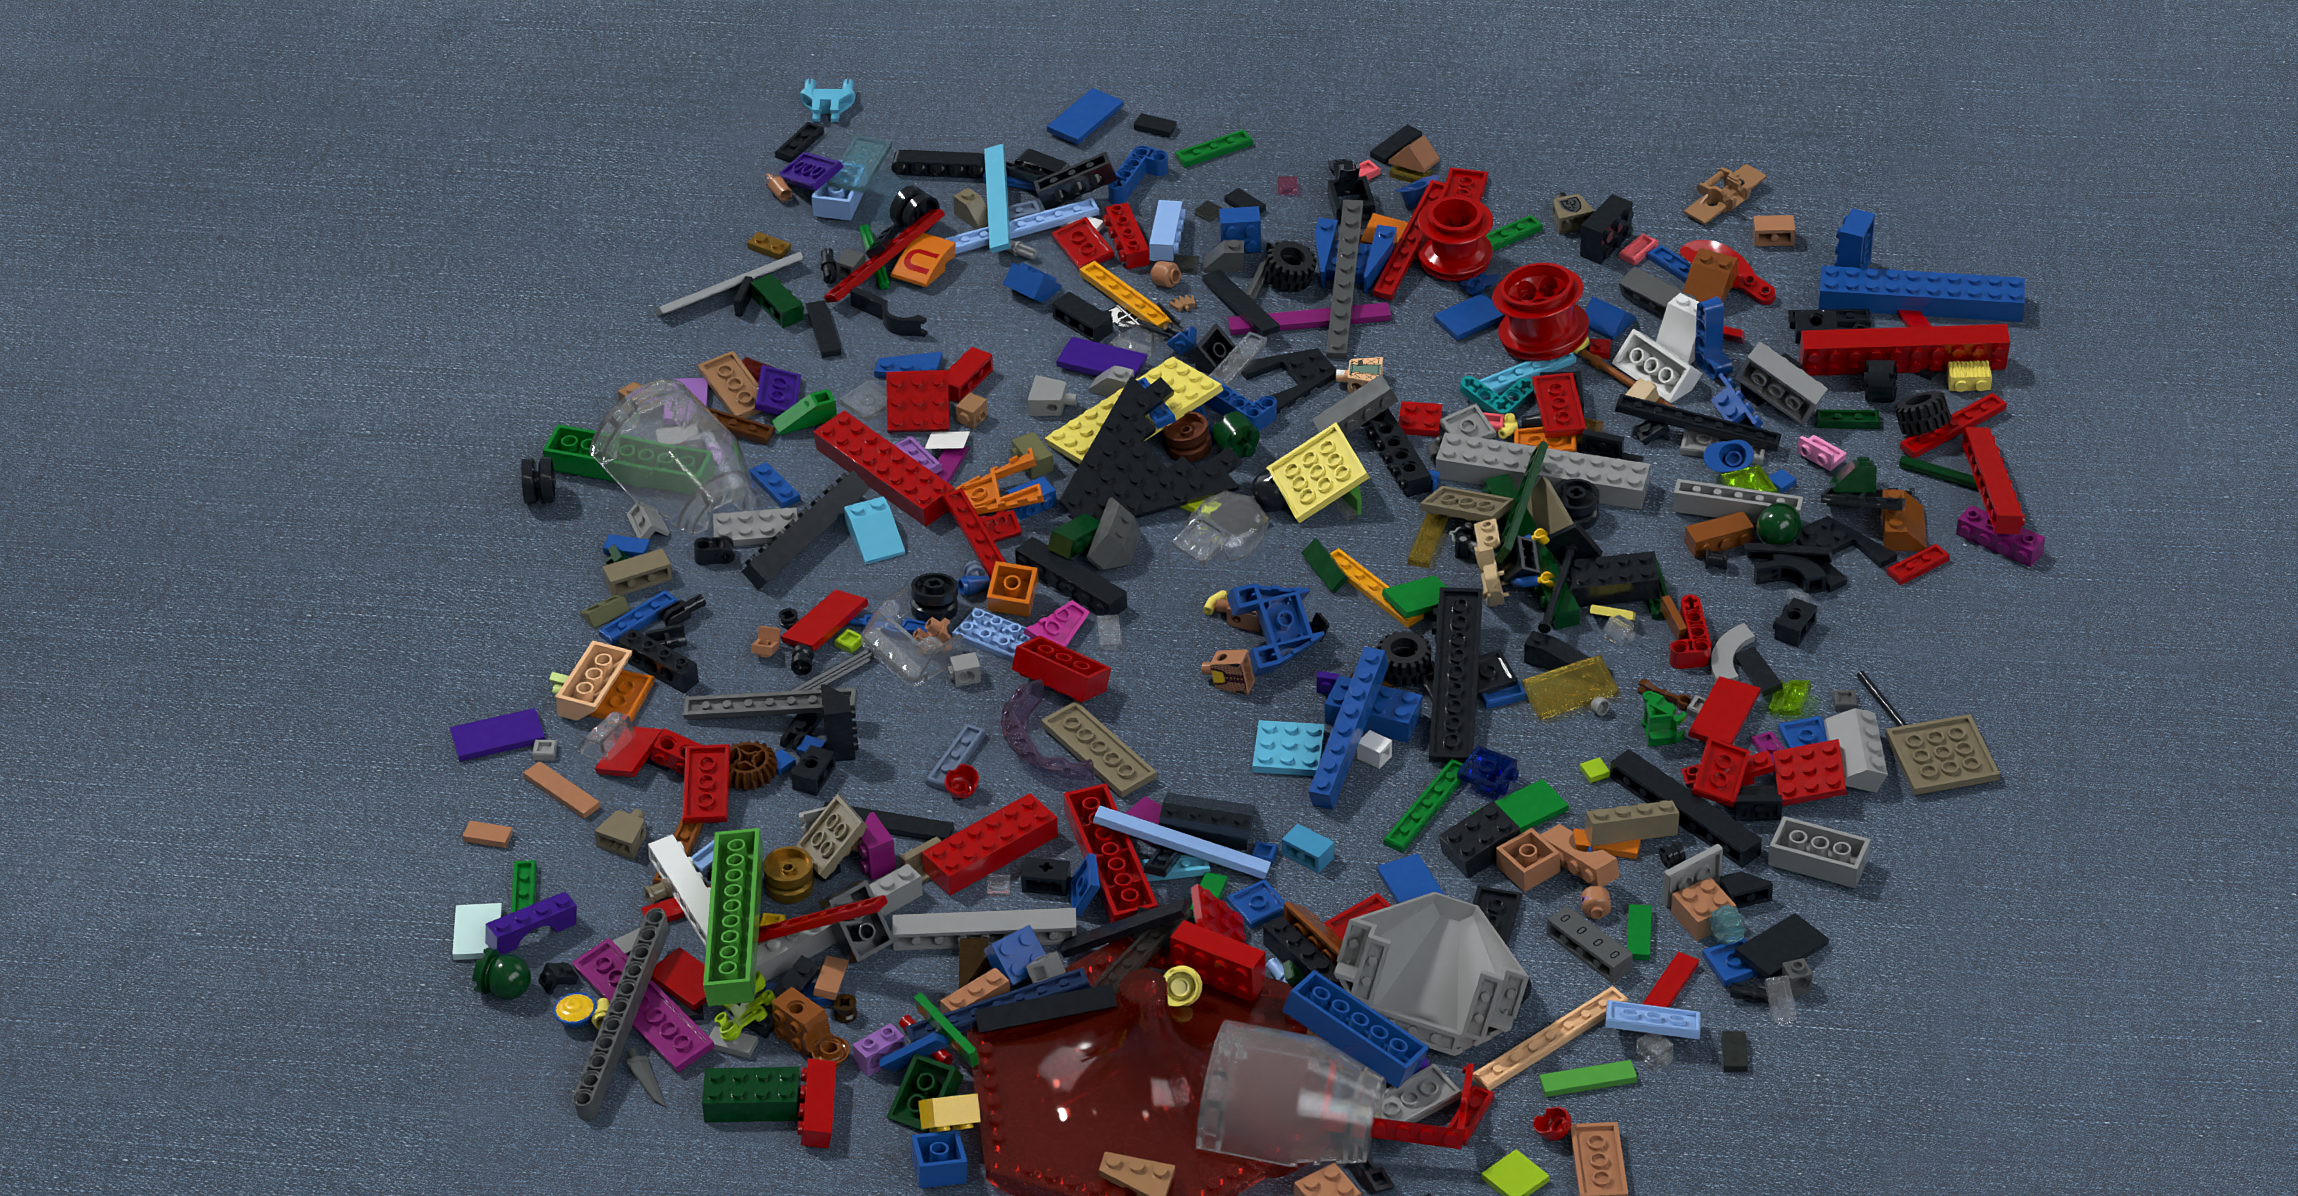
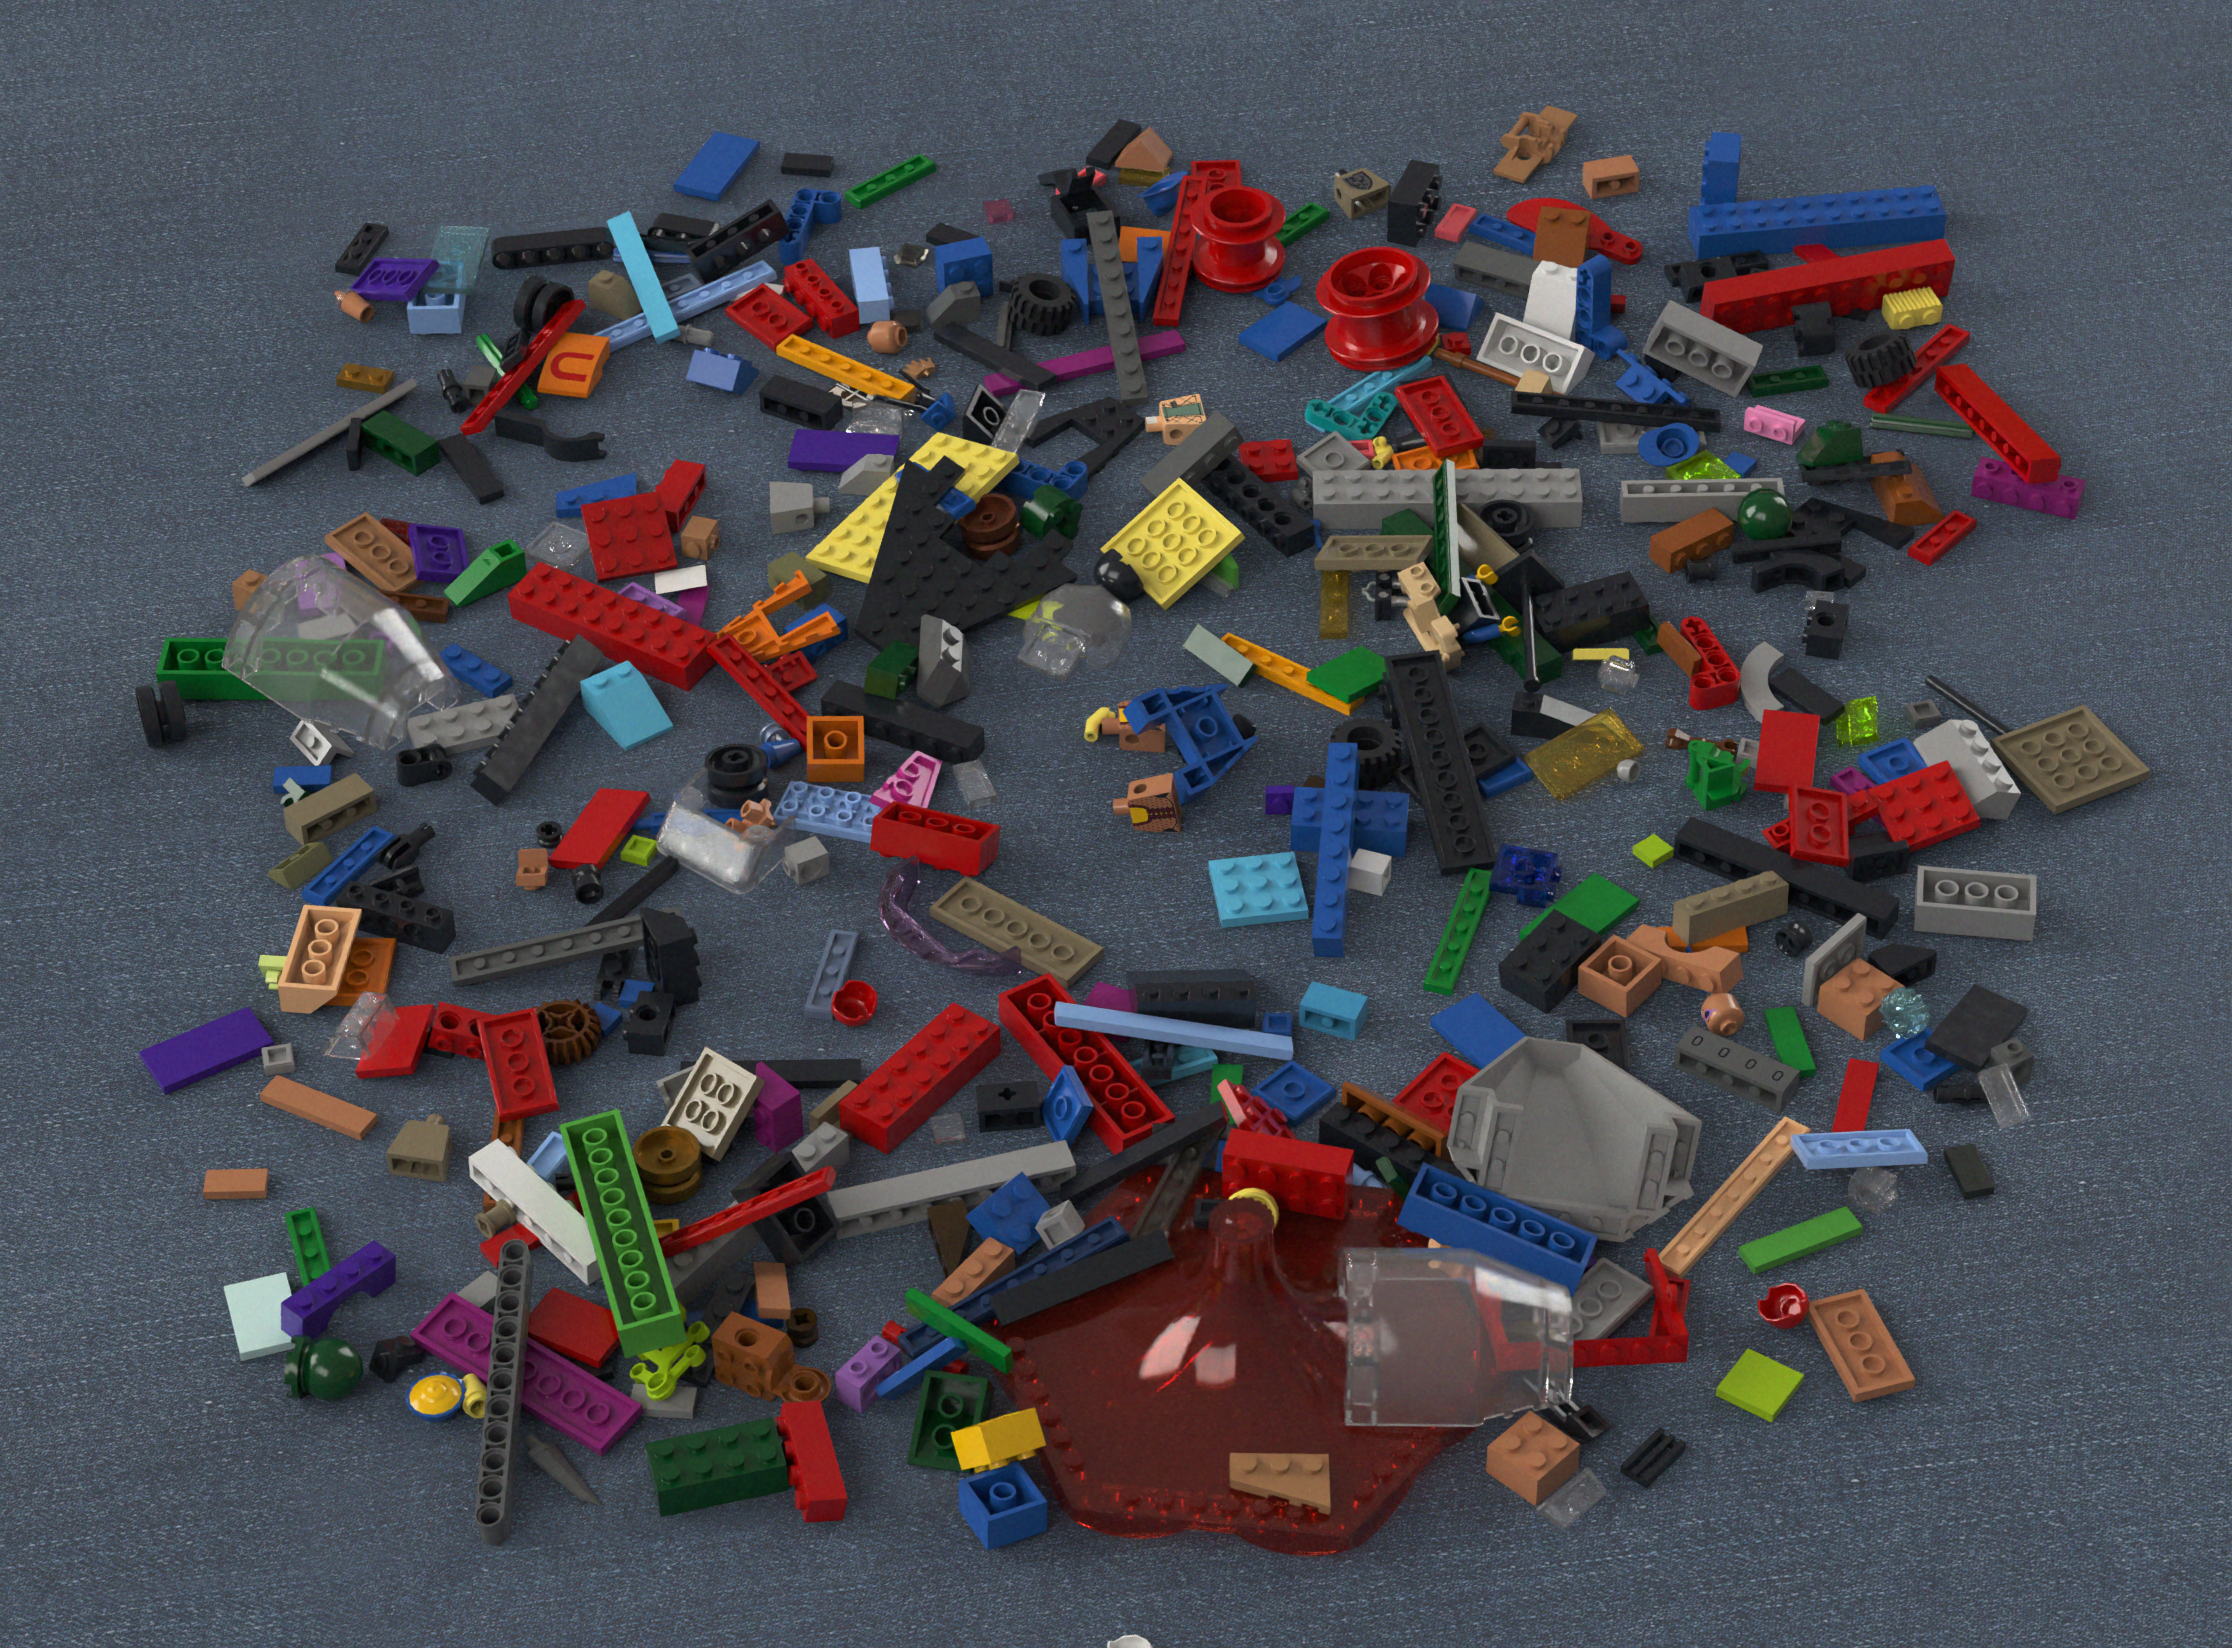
camera: 15 degrees left, 0 degrees up
medium azure connector [800,79,856,122] -> none

